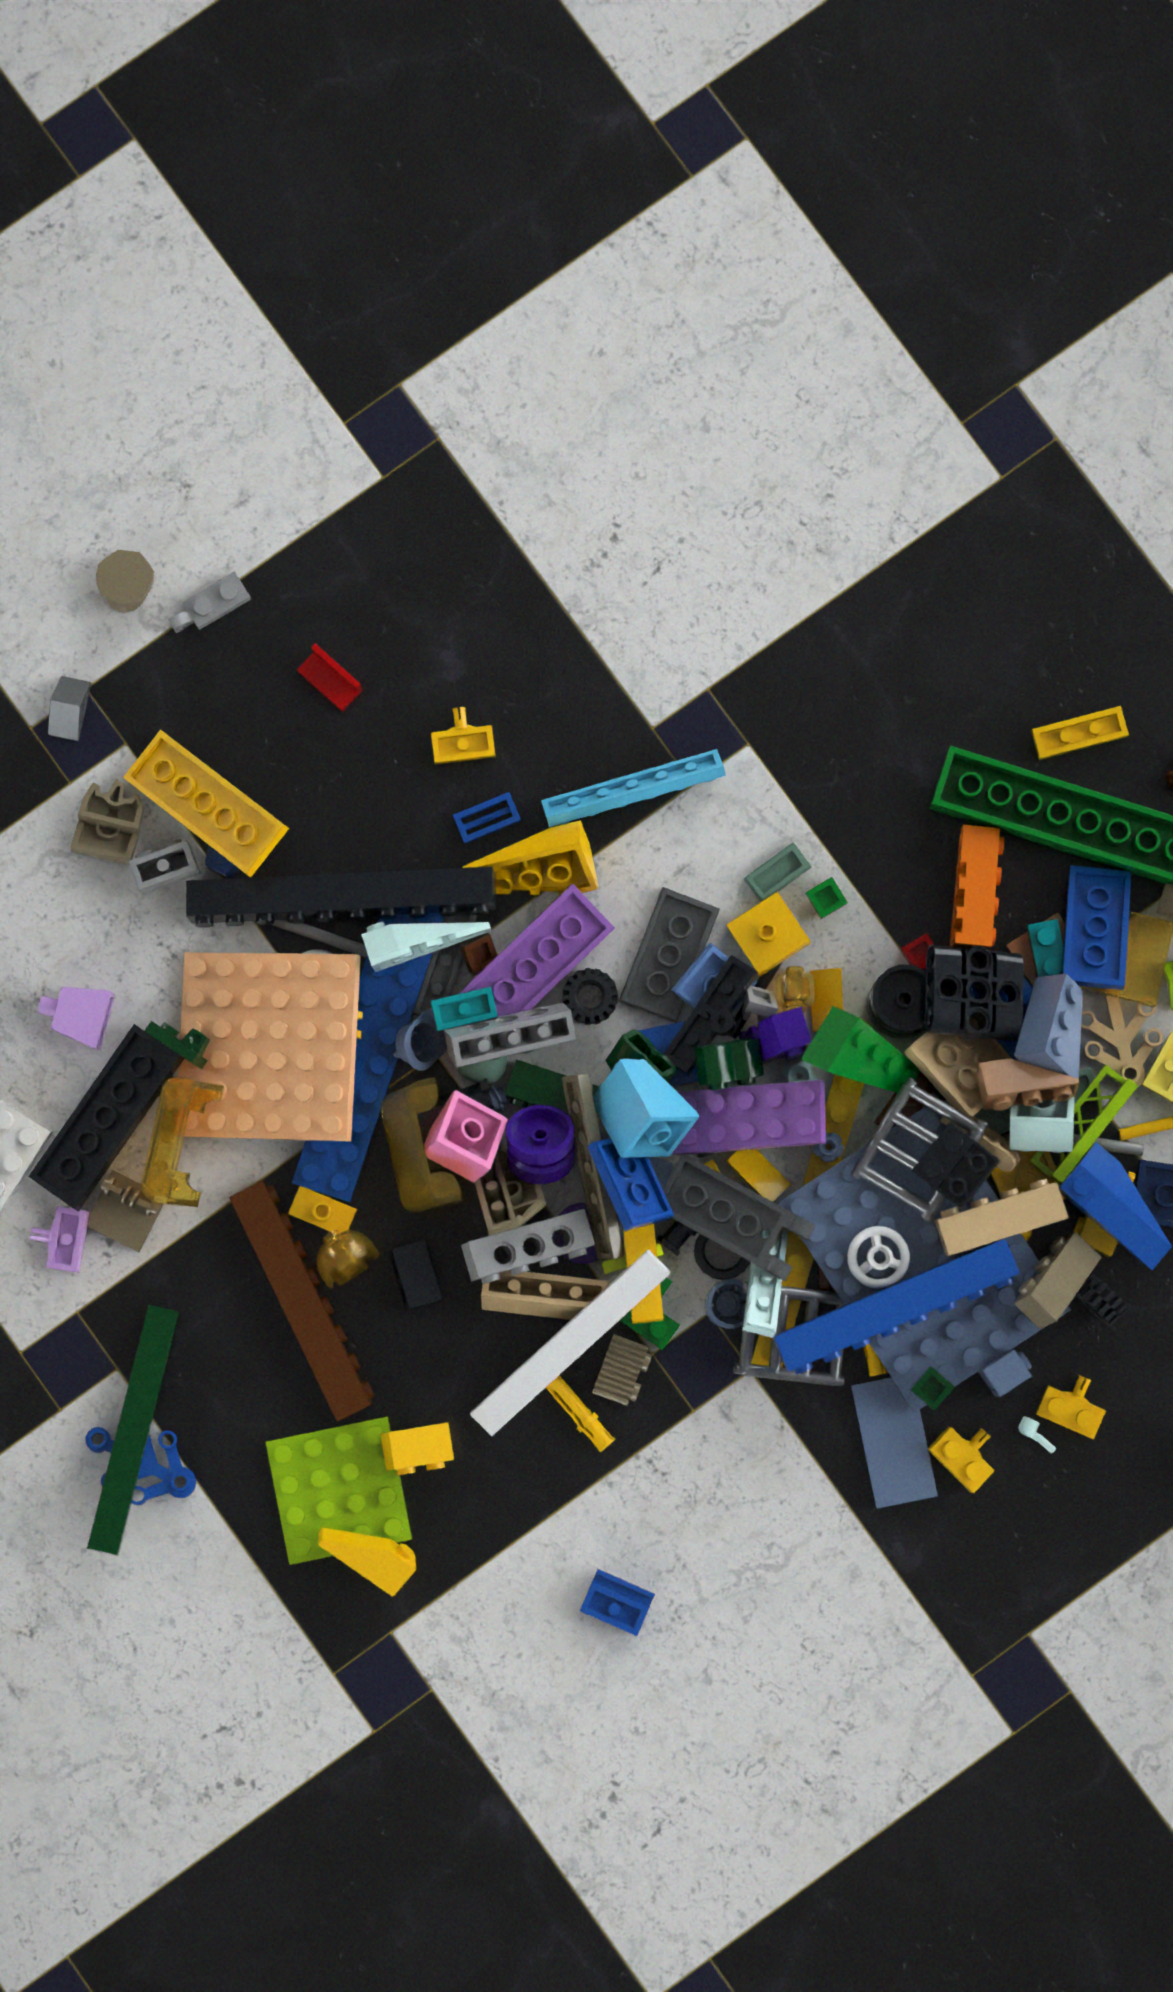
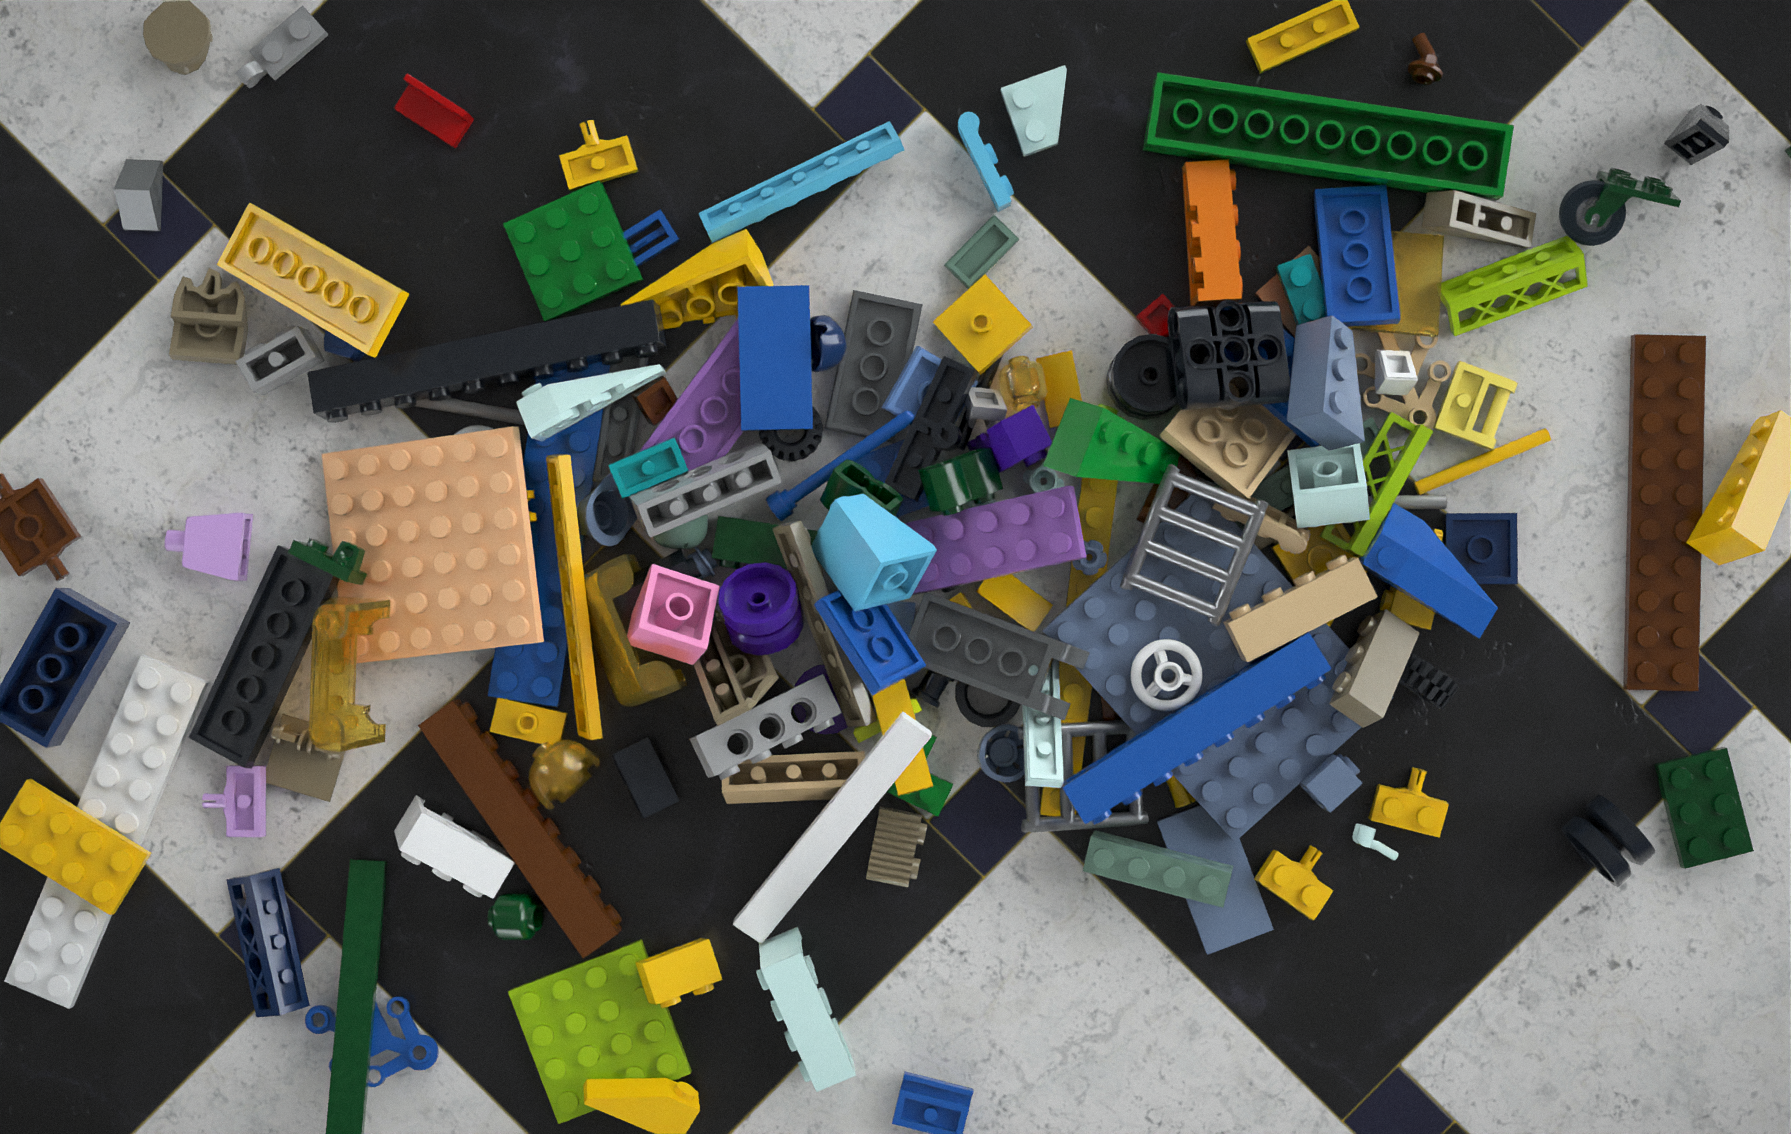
camera: 15 degrees left, 5 degrees up
yellow pin [546,1375,615,1453] -> none
green plate [805,877,848,919] -> none
dark green plate [909,1366,955,1411] -> none
black plate [912,1121,1001,1210] -> none
medium nougat slope [976,1058,1079,1111] -> none
none -> dark blue fence [226,868,310,1017]
none -> white wedge [394,795,515,899]
none -> dark green head [487,894,544,940]
none -> green plate [503,181,643,322]
none -> yellow tile [546,454,603,740]
none -> blue tile [738,285,813,431]
none -> light aqua wedge [756,927,856,1092]
none -> blue piece [766,410,915,521]
none -> dark blue hair [810,315,847,372]
none -> medium azure plate [958,112,1014,212]
none -> light aqua wing [1000,65,1067,157]
none -> sand green brick [1083,830,1233,908]
none -> white slope [1375,350,1418,395]

